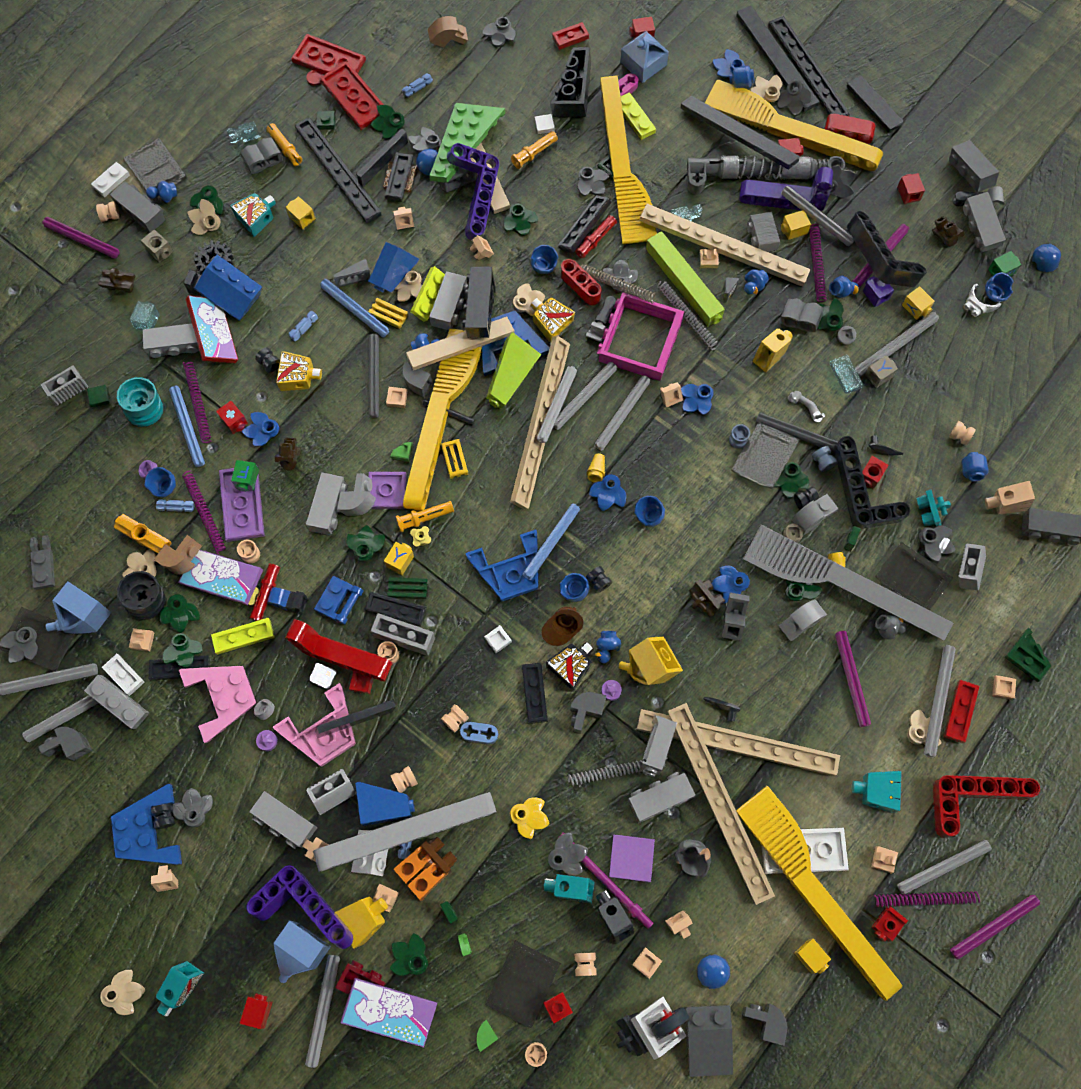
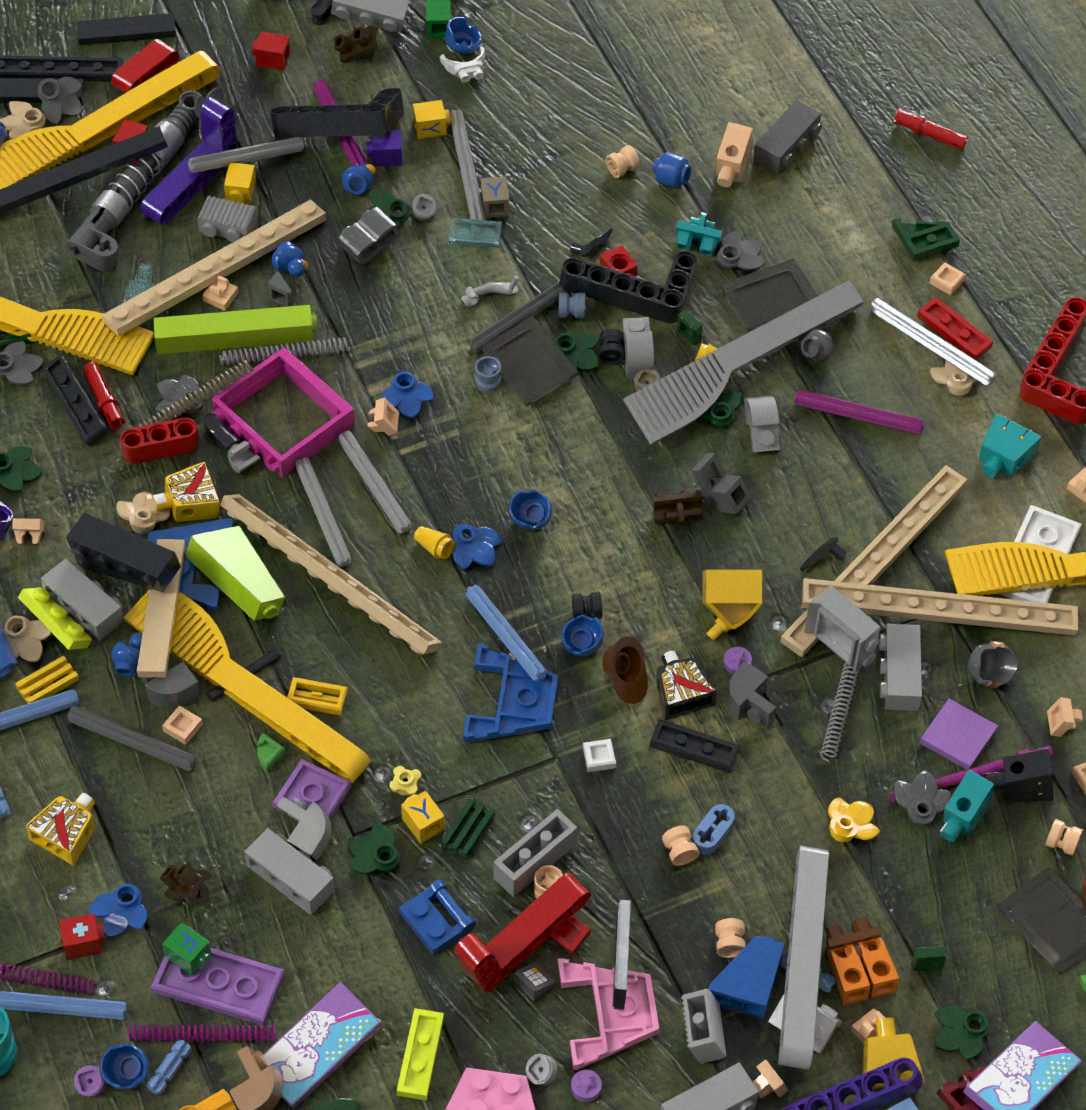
camera: 65 degrees left, 15 degrees down
light nougat wheel [237,540,260,564] -> none
red pin [249,563,281,621] -> none
black wheel [255,347,280,373] -> none
leg [267,587,307,614] -> none
black tile [365,592,427,627] -> none
light orange pin [396,501,454,532] -> none
bright green tile [458,933,472,956] -> none
blue hair [530,245,558,274] -> none
light grey axle [537,366,577,443] -> none
blue animal [595,631,622,663] -> none
blue plate [711,566,750,604] -> none
yellow torso [752,329,793,372] -> none
magenta piece [809,223,827,302] -> none
light grey brick [958,544,986,591] -> none

